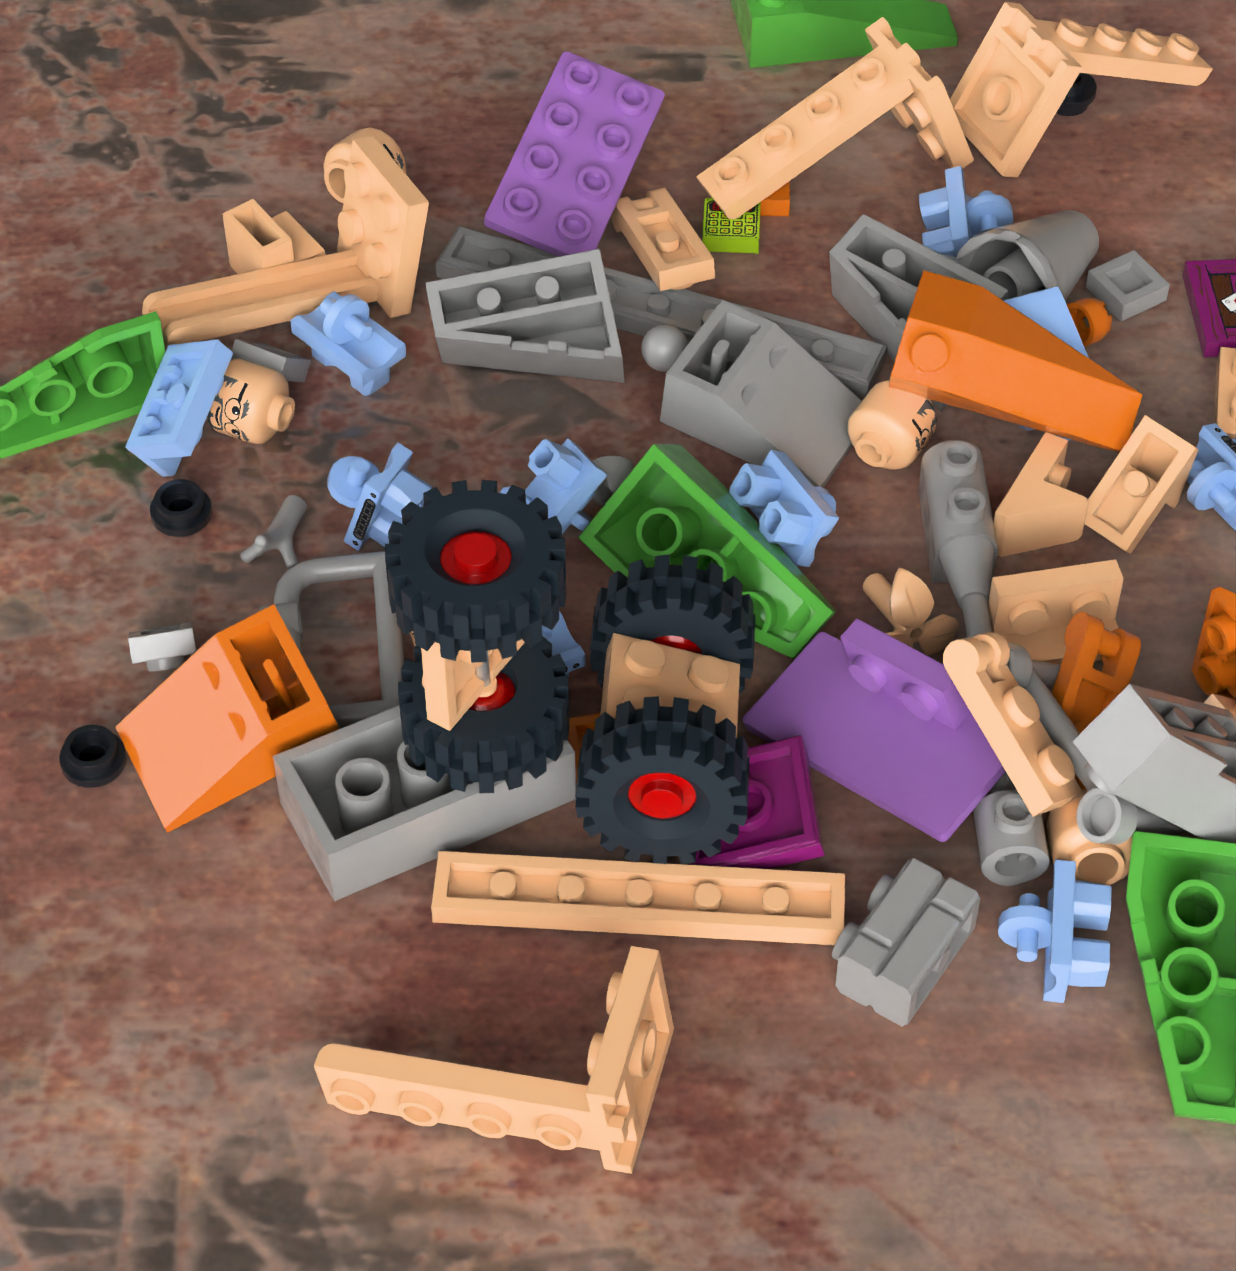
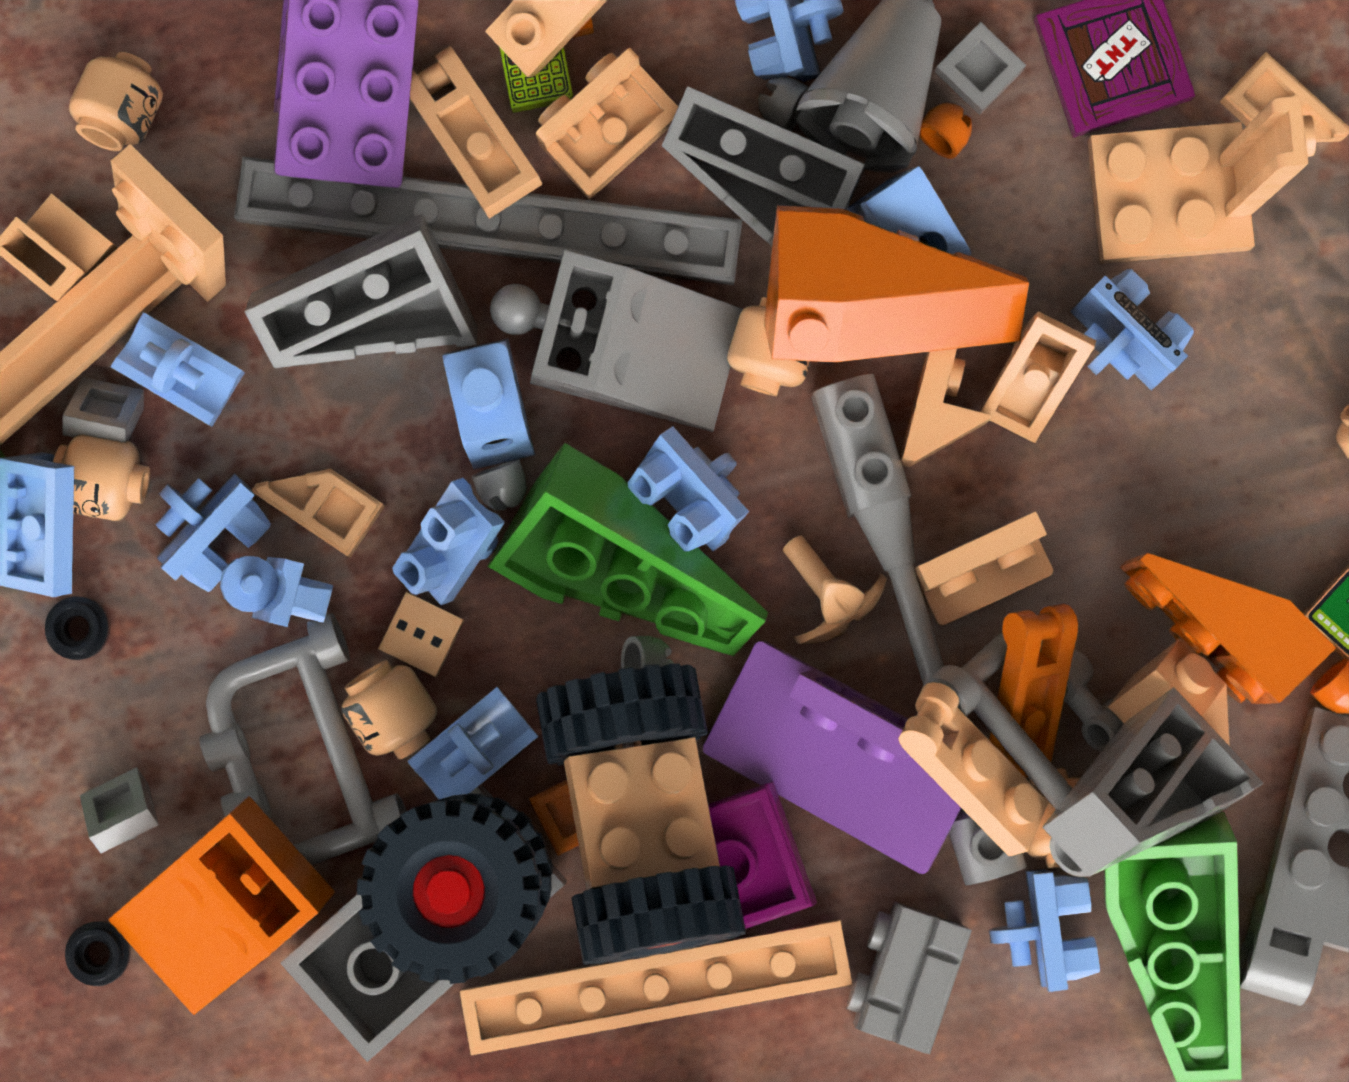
camera: 10 degrees left, 35 degrees up
light grey bar [240,495,307,569] -> none
none -> light blue hips [155,473,271,592]
none -> light nougat tile [252,469,386,558]
none -> light blue torso [442,338,535,469]
none -> light nougat bracket [536,48,678,200]

